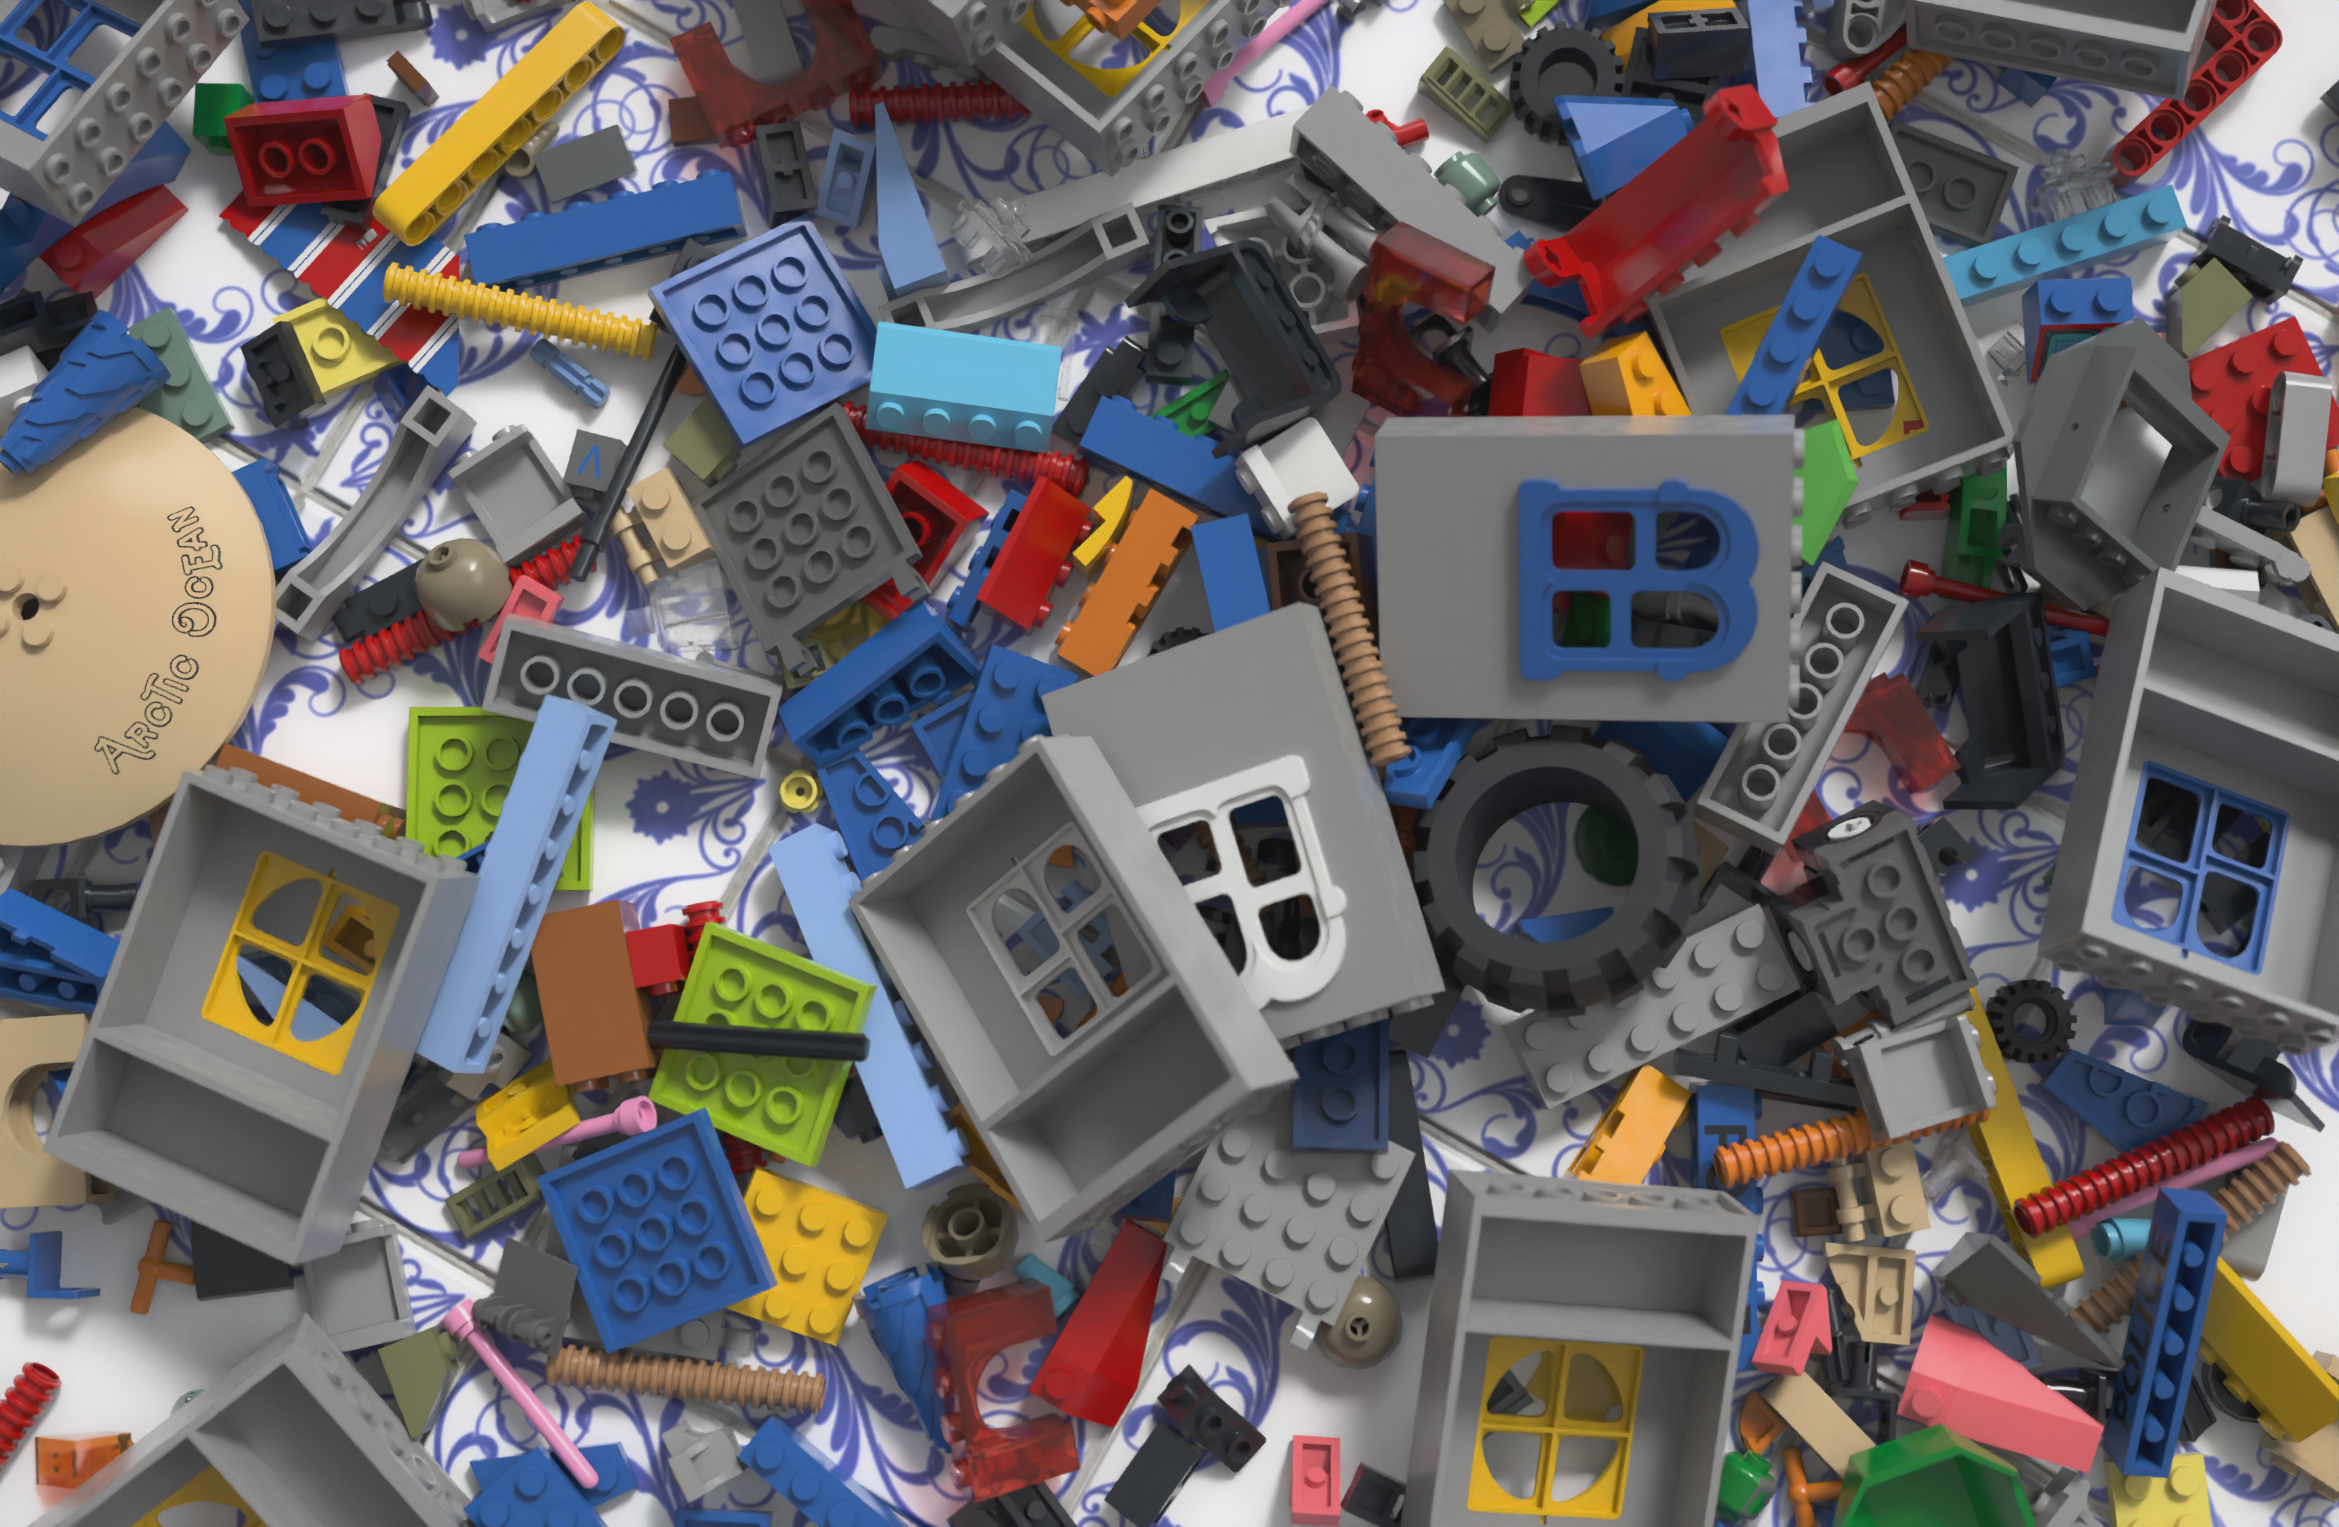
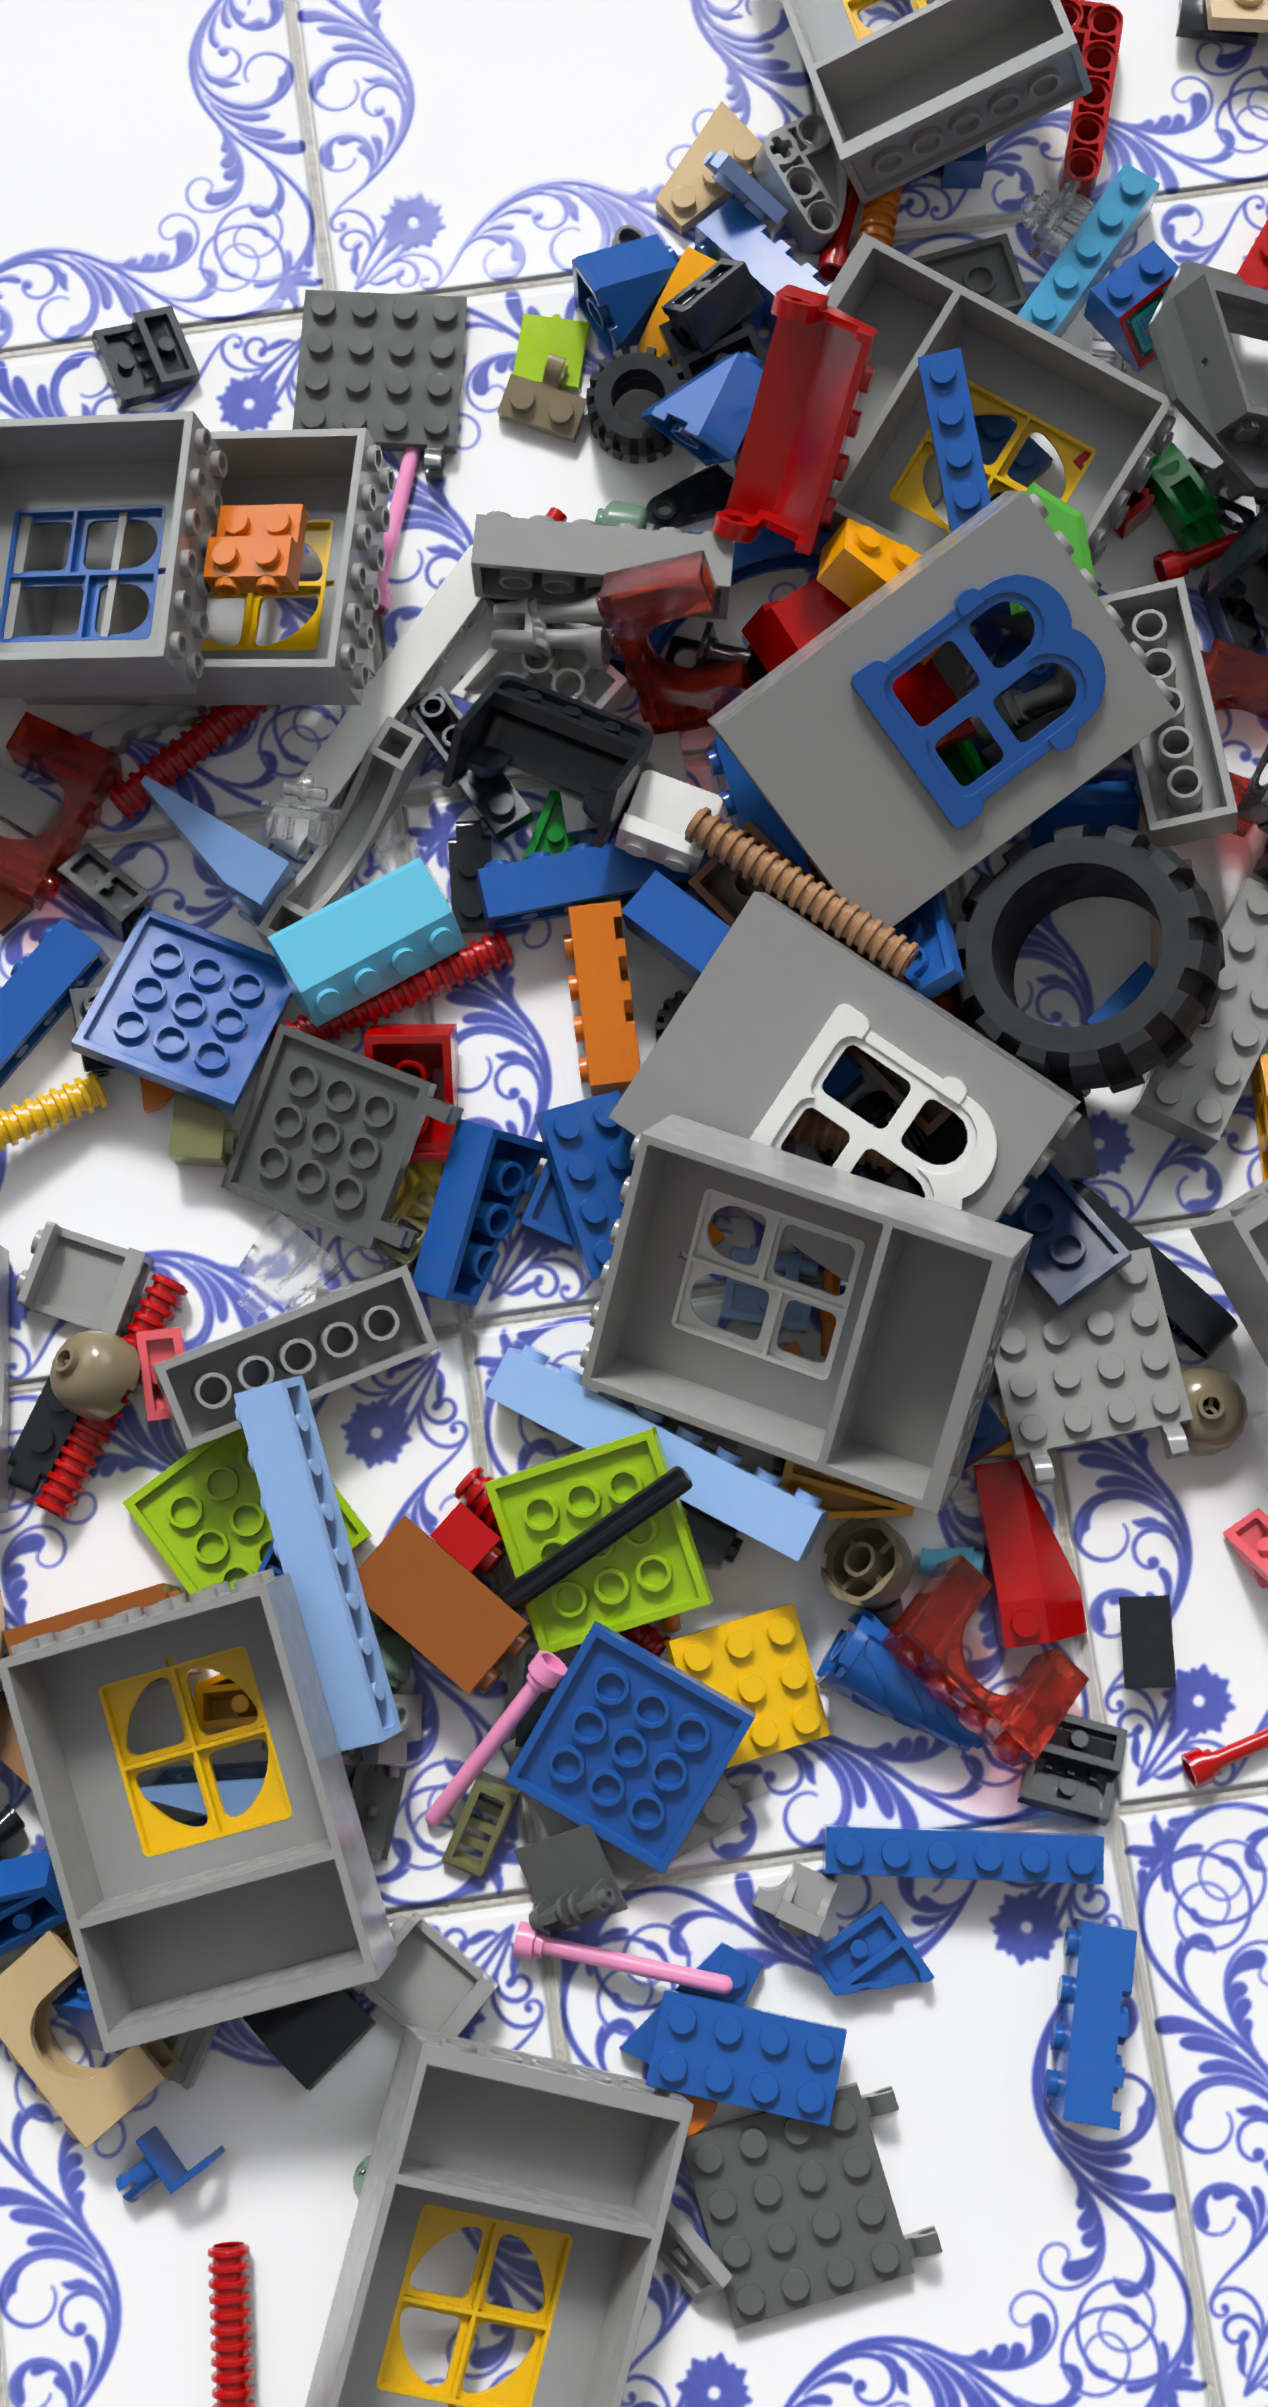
camera: 35 degrees left, 5 degrees down
clear orange slope [35,1431,134,1489] -> none
orange piece [129,1219,195,1315] -> none
olive slope [378,1324,460,1439] -> none
yellow slope [475,1058,580,1172] -> none
medium blue axle [529,338,610,409] -> none
medium nougat piece [545,1344,826,1416] -> none
dark grey brick [563,429,627,504] -> none
black bar [568,343,687,582] -> none
tan brick [609,467,717,588] -> none
light yellow plate [778,769,823,814] -> none
blue wing [813,747,925,882] -> none
light blue slope [814,129,877,229] -> none
blue wing [946,489,1027,633] -> none
red slope [976,475,1096,637] -> none
yellow slope [1072,476,1134,582] -> none
black bracket [1157,1364,1266,1473] -> none
olive slope [1417,46,1514,143] -> none
dark green tile [1572,806,1639,887] -> none
black bracket [1692,844,1777,916] -> none
olive slope [2166,257,2253,360] -> none
black hinge [2190,215,2304,306] -> none

